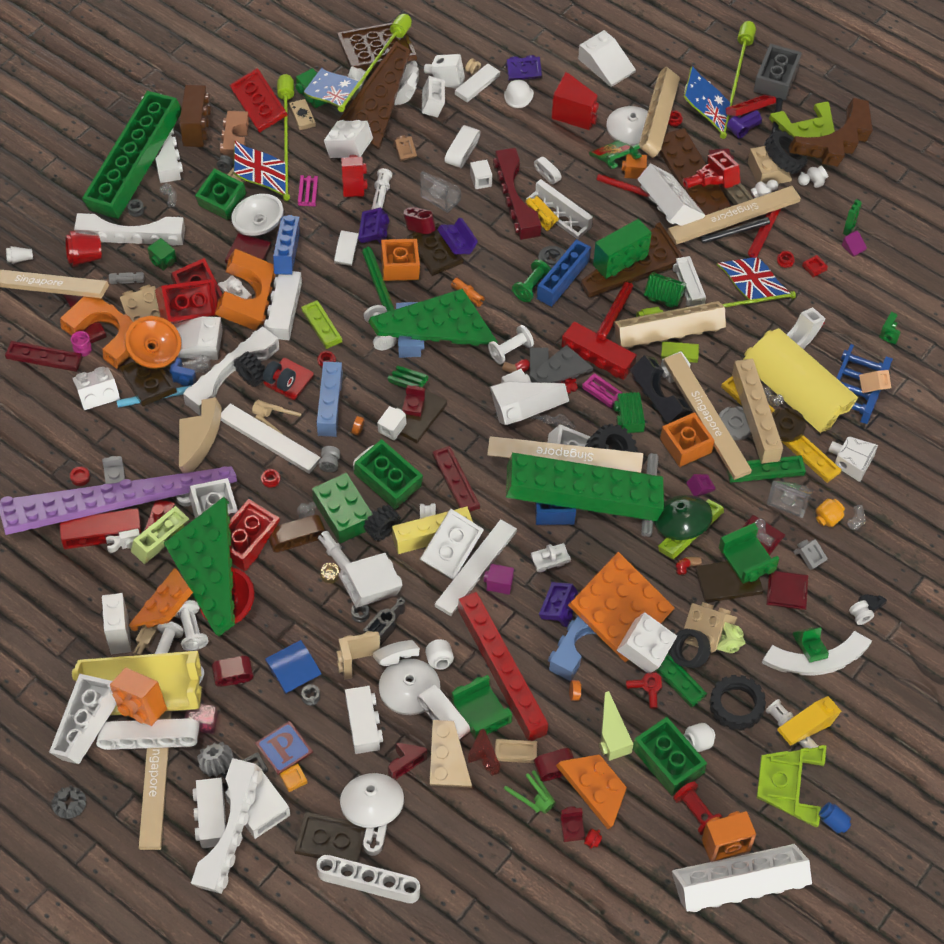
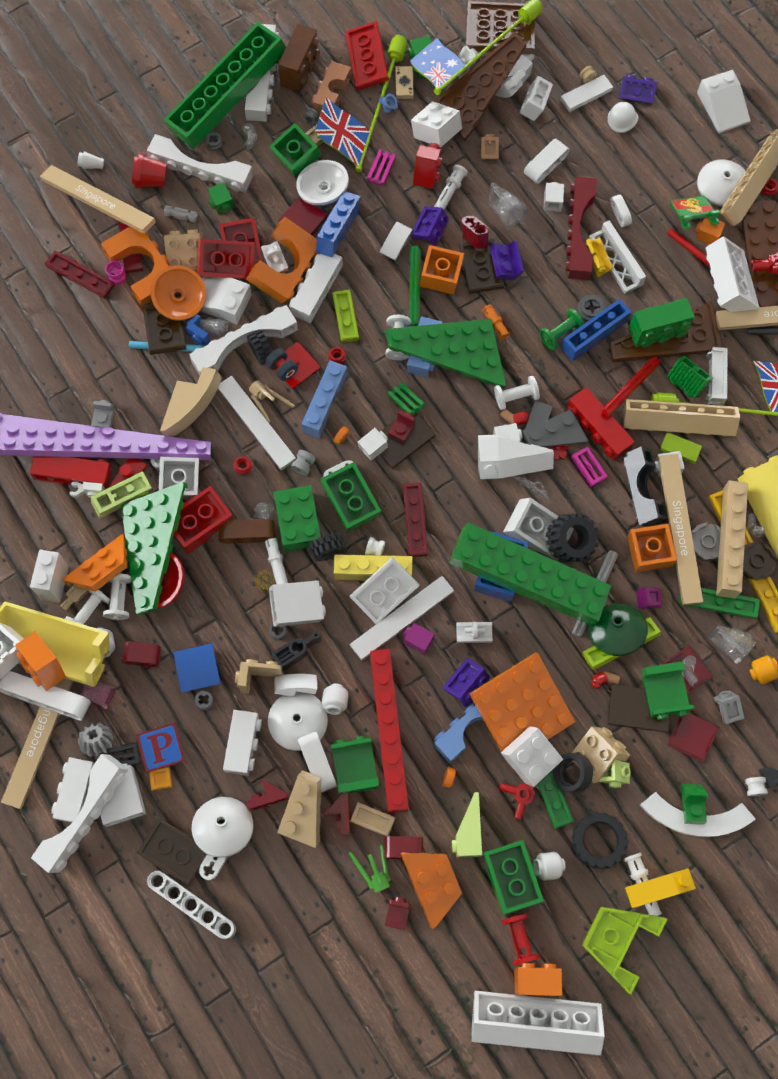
camera: 20 degrees right, 15 degrees up
red tile [70,467,90,486] -> none
white bracket [73,367,120,410] -> none
white torso [424,54,465,89] -> none
tan tile [487,436,644,473] -> none
red slope [552,72,599,130] -> none
red plate [584,828,602,849] -> none
green brick [614,392,645,433] -> none
blue brick [819,802,851,834] -> none
none -> medium blue plate [379,93,398,113]

